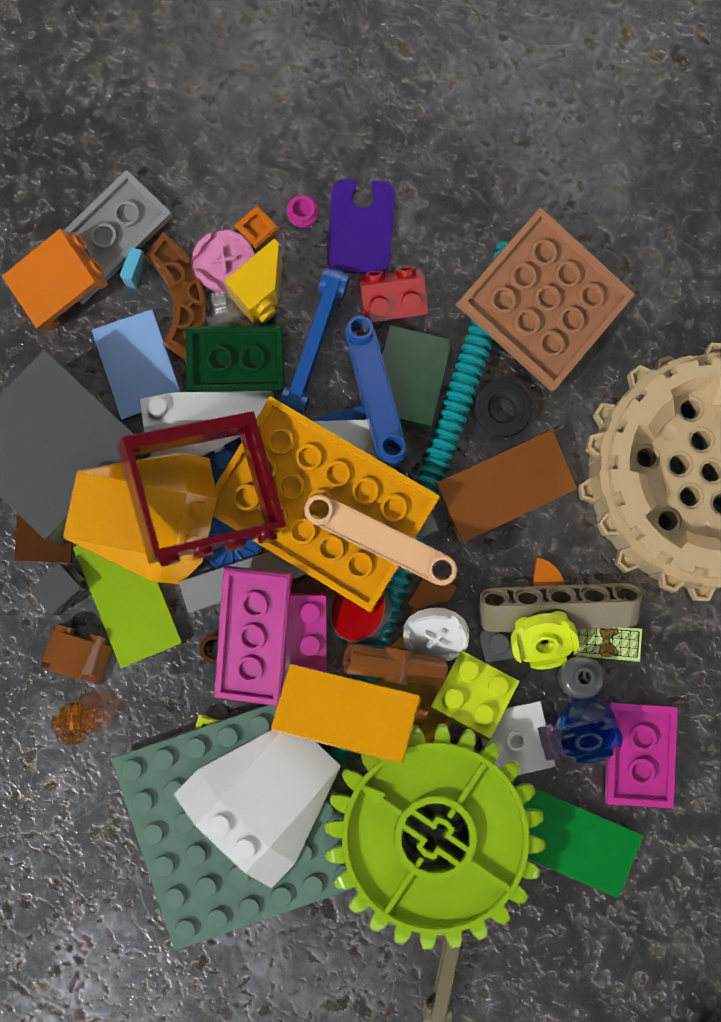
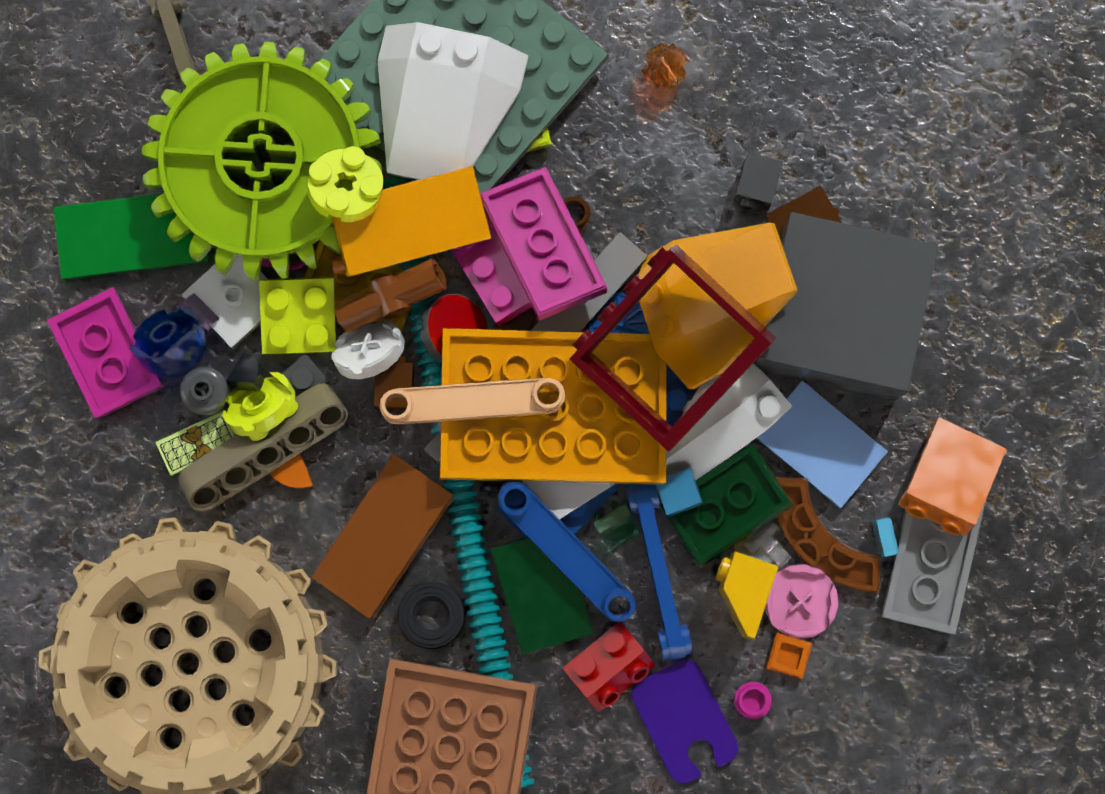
camera: 150 degrees right, 0 degrees up
dark orange cylinder [39,623,113,684] -> none
lime tile [73,545,183,668] -> none
none -> black tile [226,353,264,392]
none -> neon yellow plate [308,146,383,222]
none -> clear green tile [593,500,640,551]
none -> dark azure tile [656,468,703,517]

